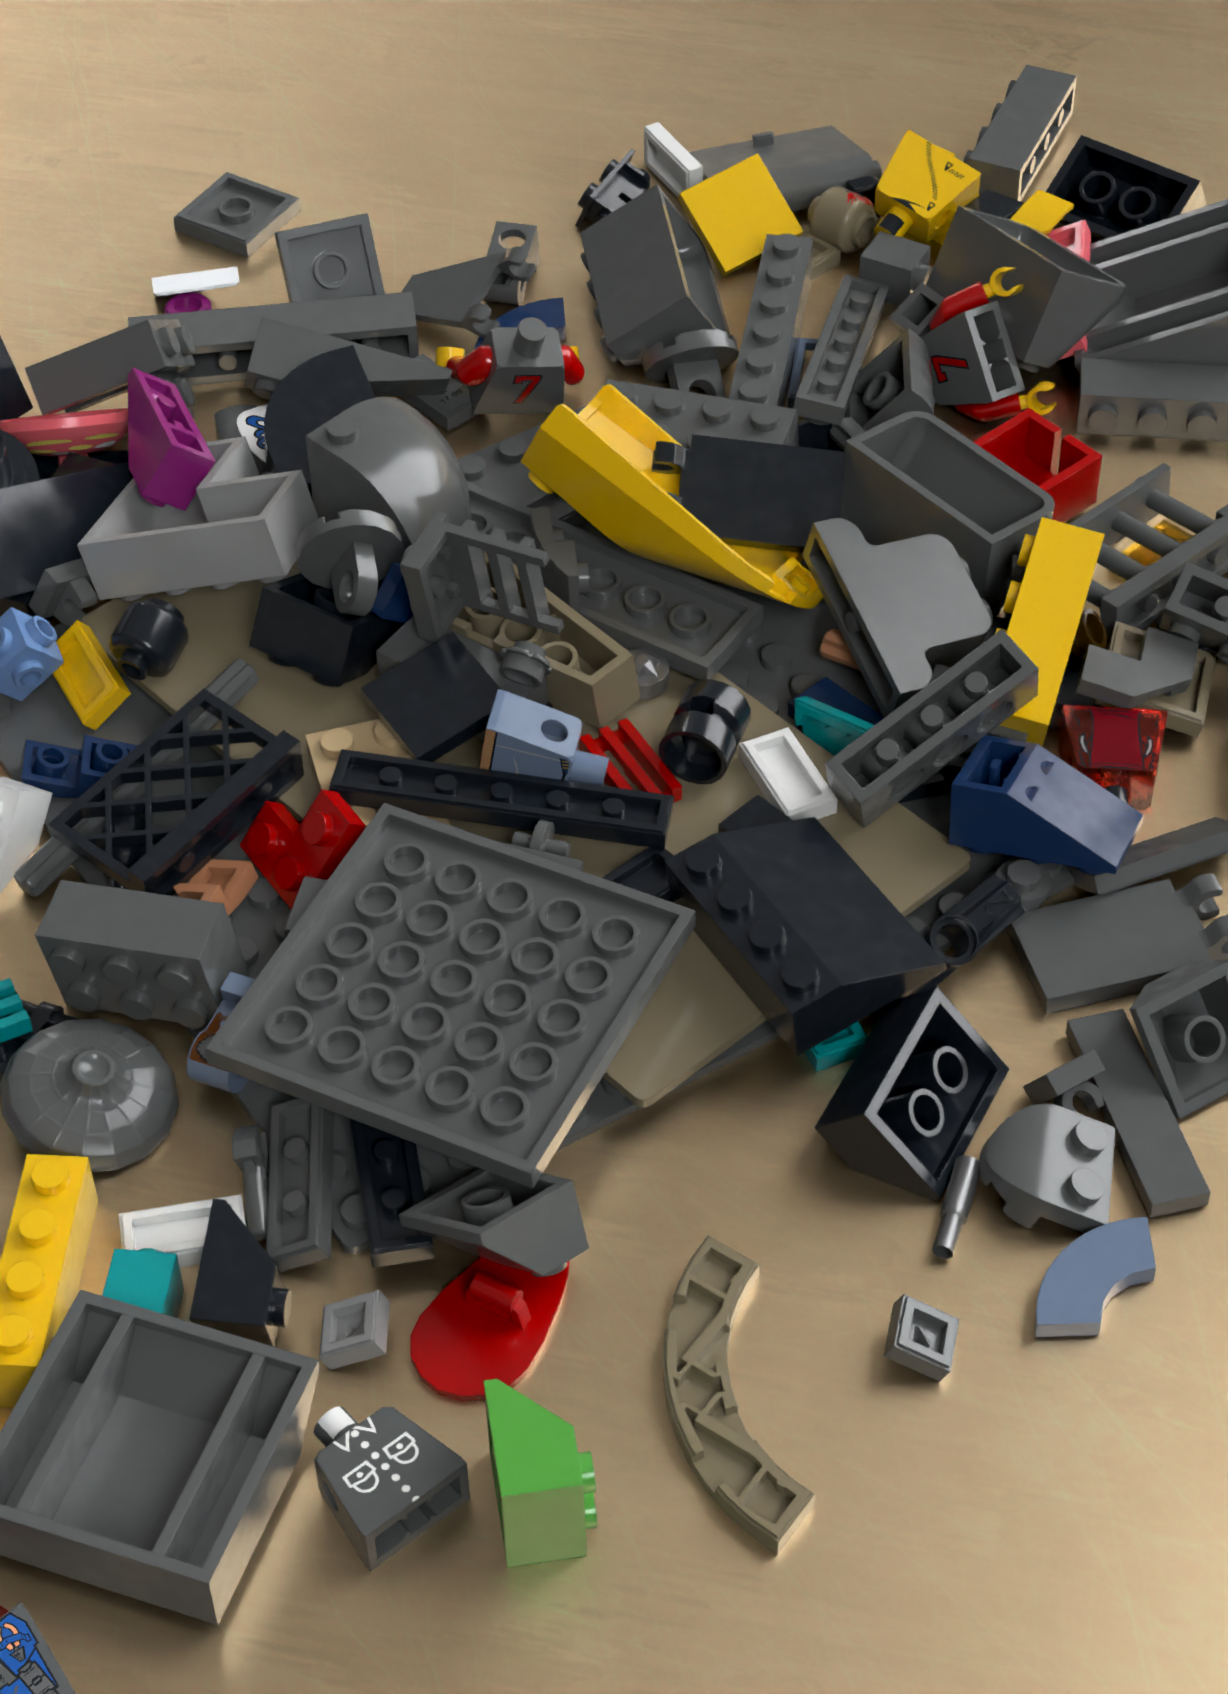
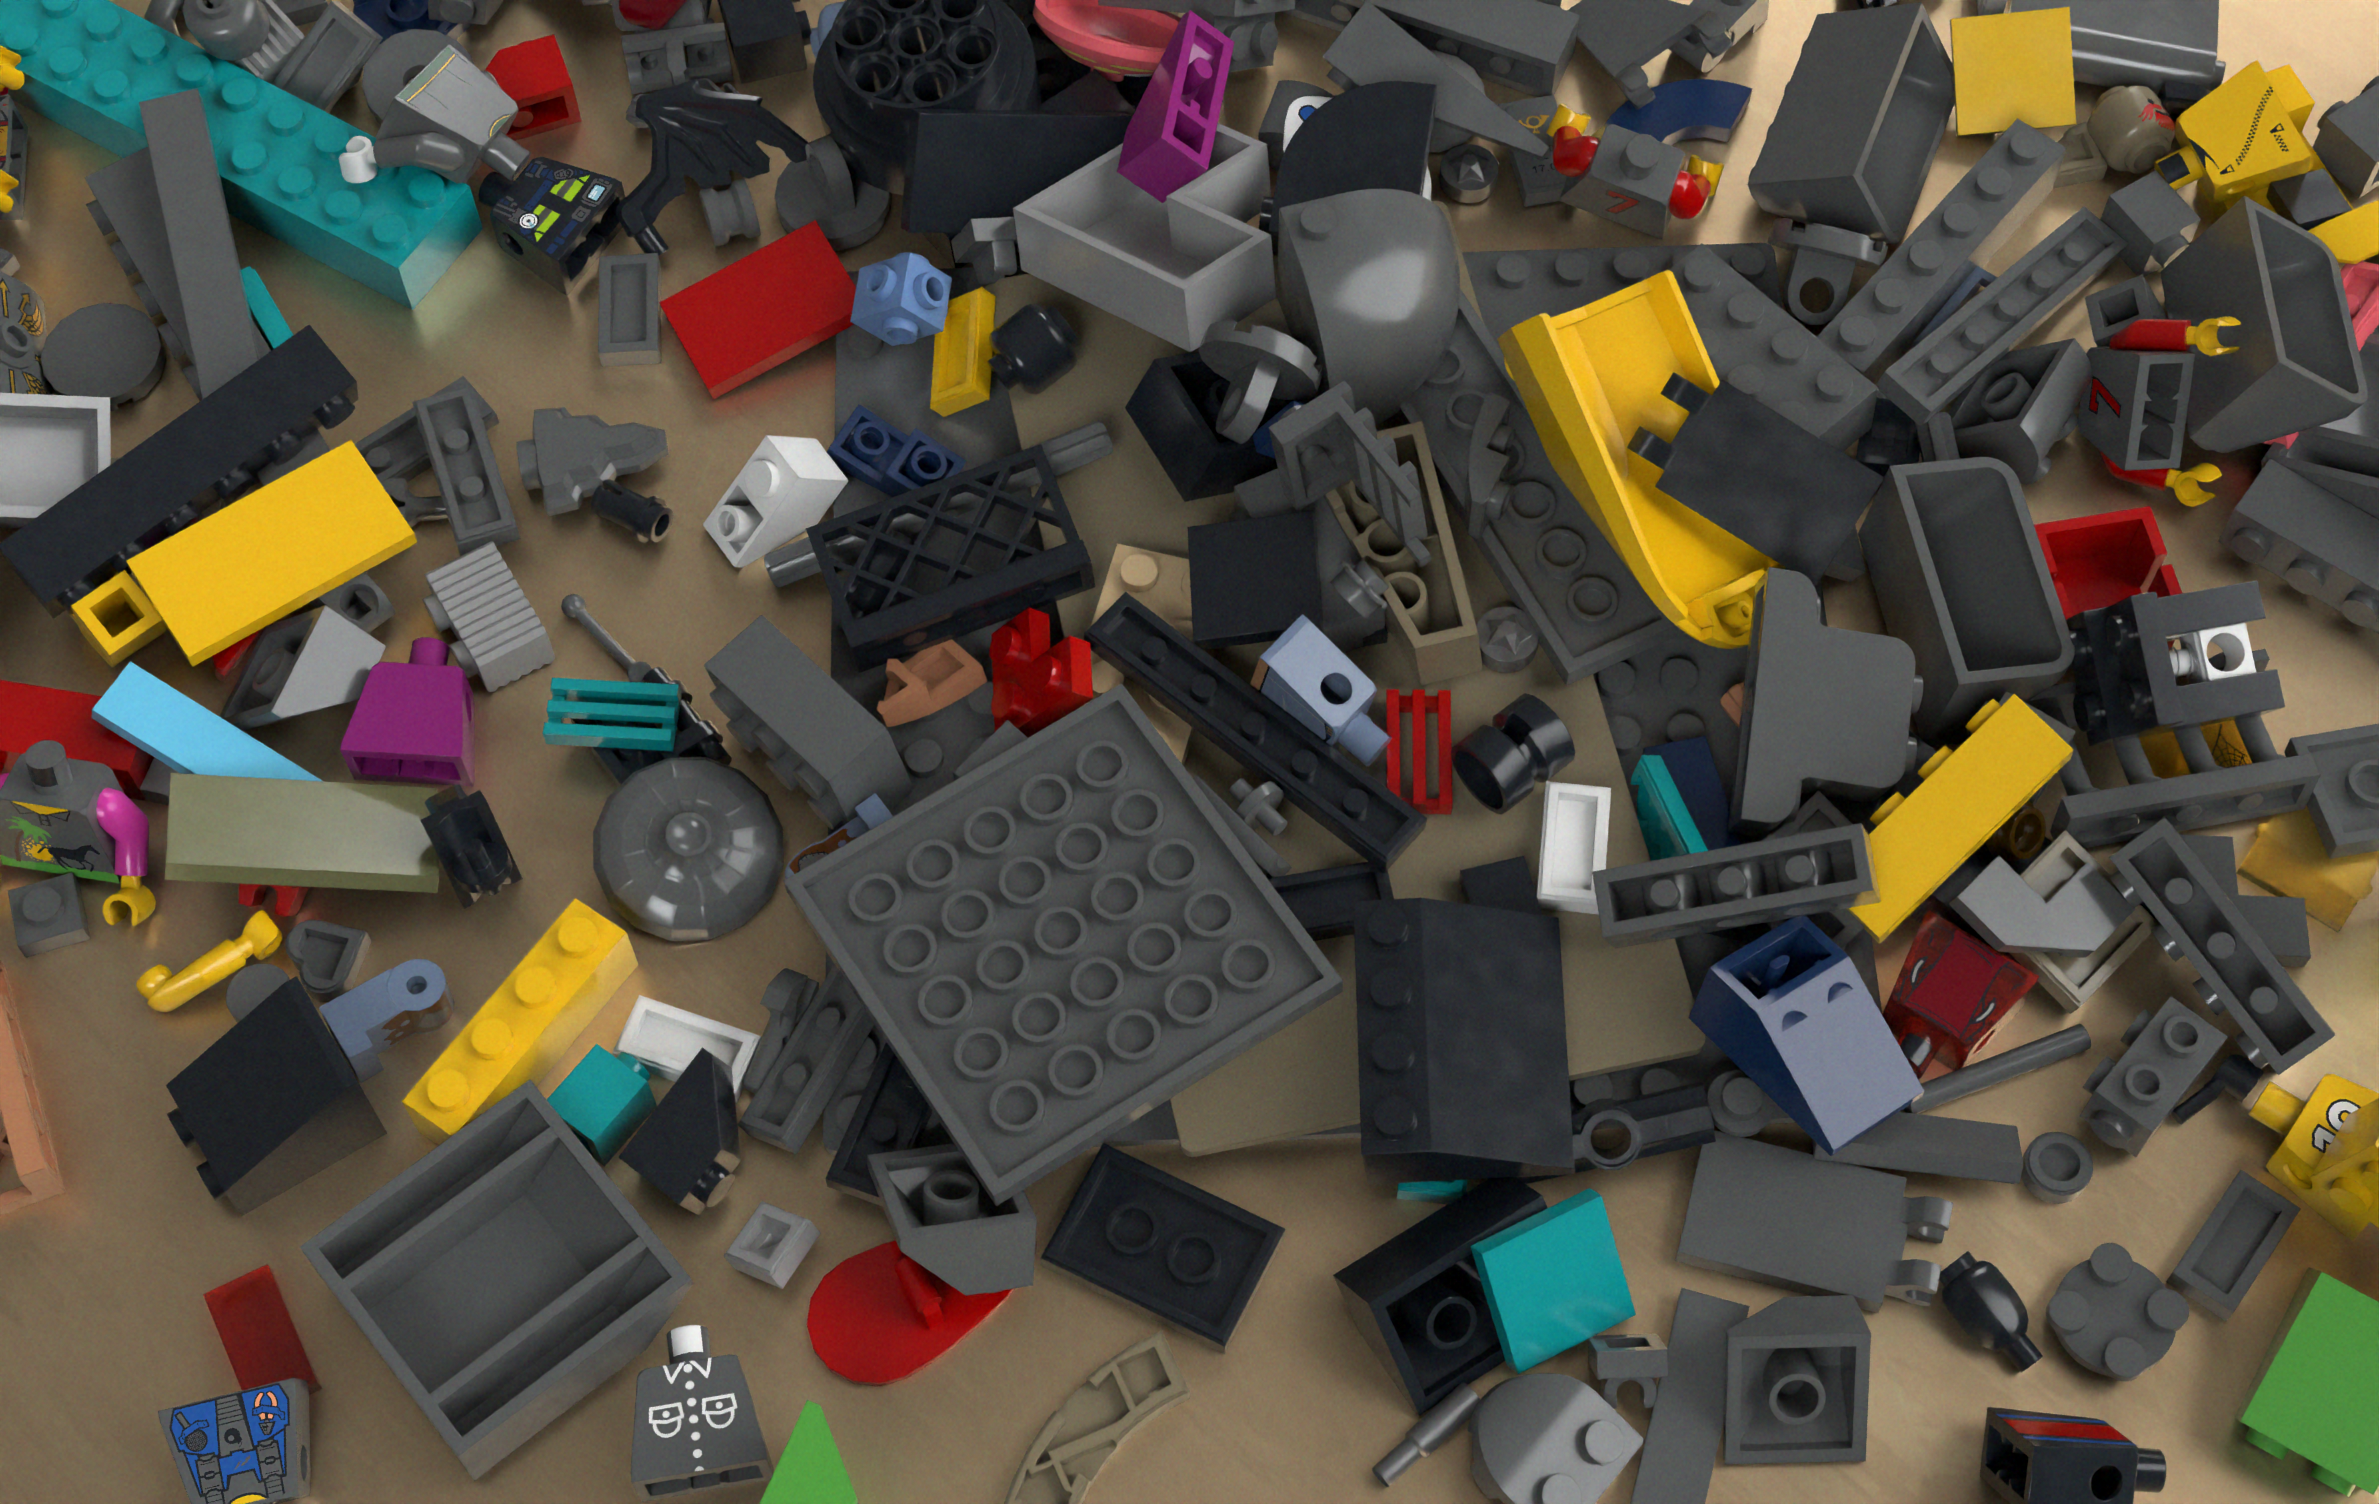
camera: 30 degrees right, 15 degrees up
none -> black tile [1040,1143,1286,1354]
none -> teal tile [1470,1188,1636,1374]
none -> dark grey bar [1904,1024,2091,1114]
none -> black brick [2066,580,2285,746]

